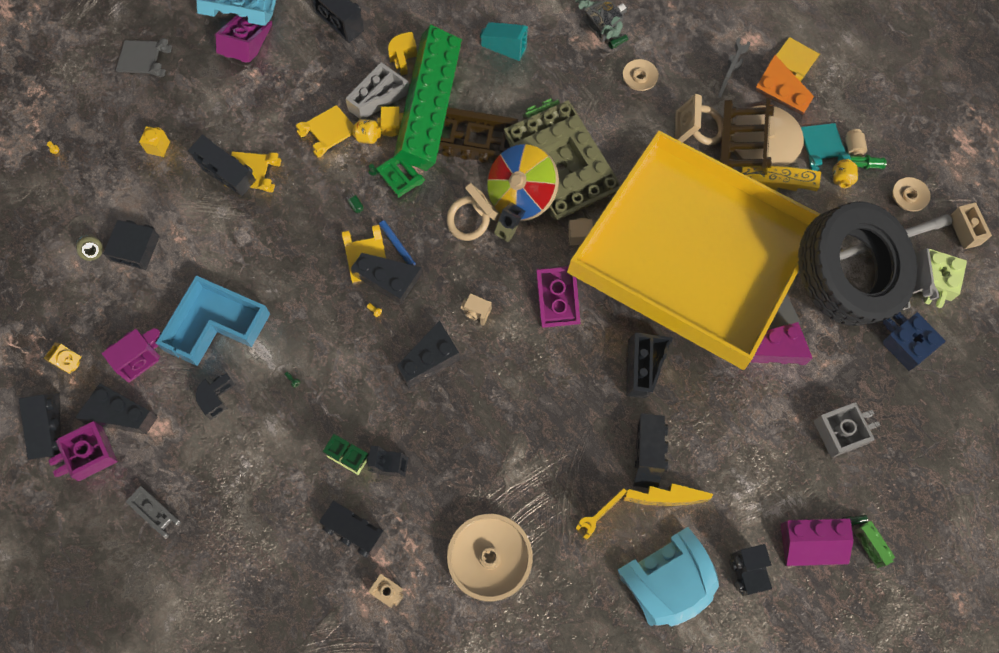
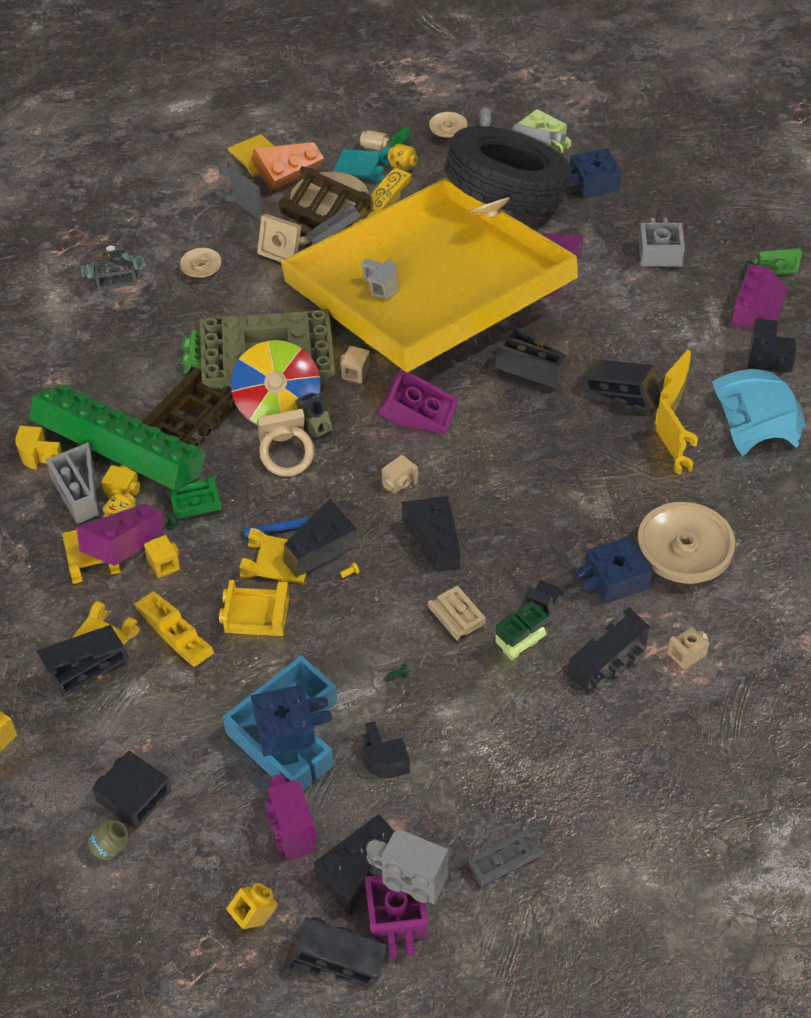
camera: 65 degrees left, 20 degrees down
dark green piece [347,193,364,213] -> none
teal slope [480,22,528,61] -> none
dark green piece [608,34,628,50] -> none
tan brick [950,203,992,249] -> none
none -> magenta wedge [76,504,164,566]
none -> yellow slope [134,591,214,667]
none -> yellow brick [144,535,180,578]
none -> yellow panel [219,580,290,636]
none -> dark blue hinge [251,684,332,757]
none -> dark grey hinge [307,205,360,245]
none -> light grey brick [361,258,399,301]
none -> light grey hinge [366,830,449,905]
none -> tan plate [428,585,486,641]
none -> tan dish [469,197,510,218]
none -> dark blue hinge [574,536,652,602]

